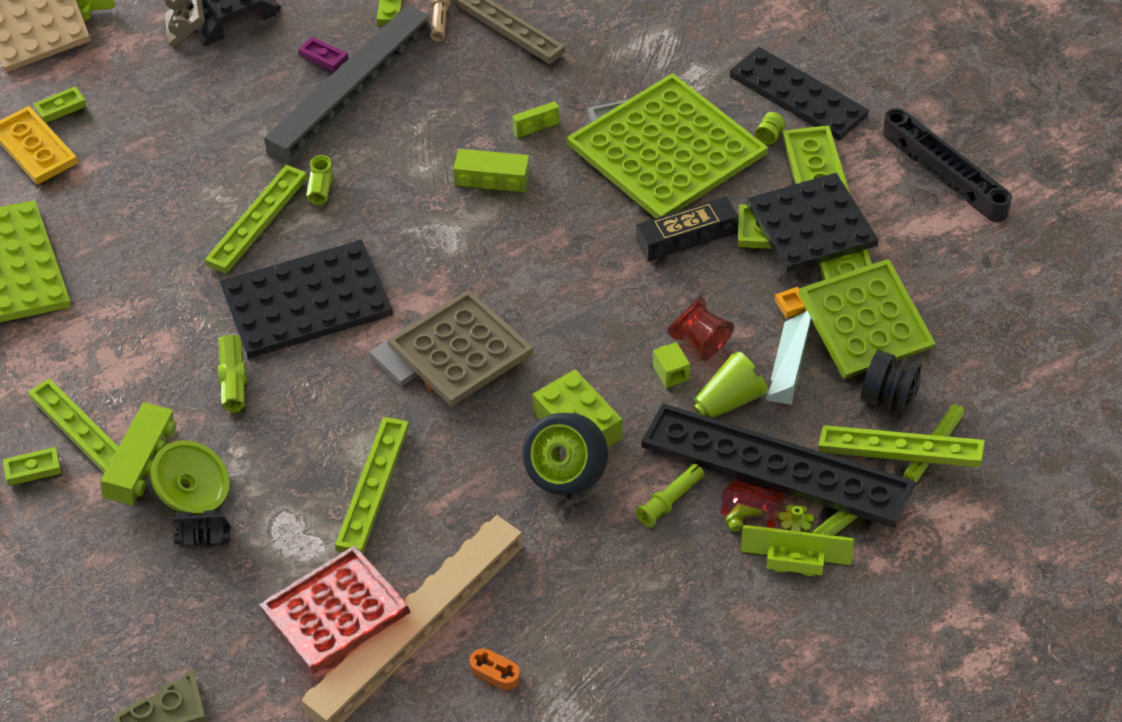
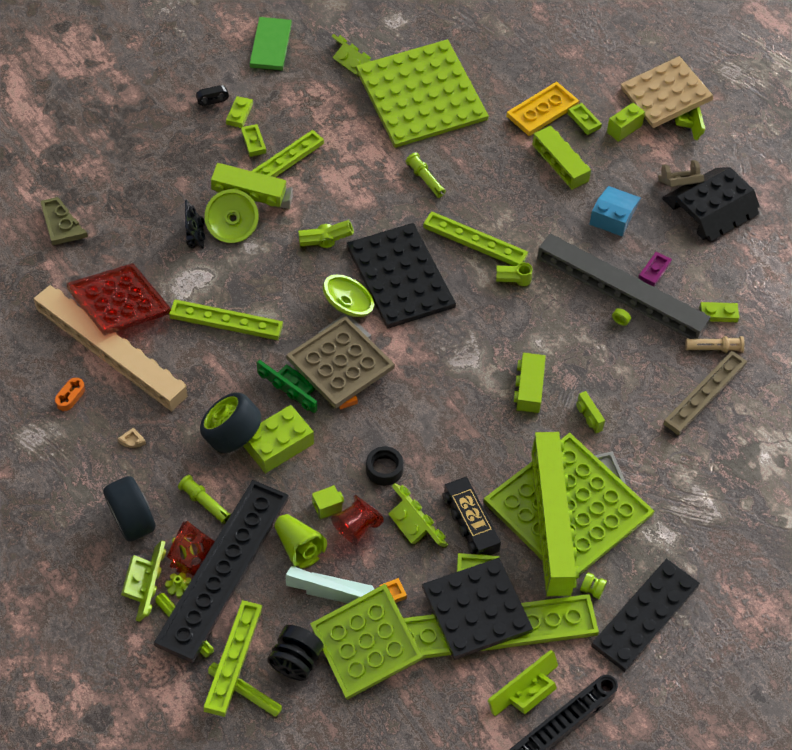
camera: 85 degrees right, 5 degrees up
none -> black wheel [103,476,156,541]
none -> tan tile [118,428,146,448]
none -> green bracket [257,360,317,414]
none -> lime dish [323,274,374,317]
none -> black tyre [366,446,404,486]
none -> lime bracket [388,483,448,548]
none -> lime pin [405,153,446,198]
none -> lime bracket [488,650,558,716]
none -> lime brick [531,432,579,596]
none -> lime brick [532,126,591,190]
none -> dark azure slope [589,186,641,237]
none -> lime brick [607,102,645,142]
none -> lime tile [612,308,631,326]

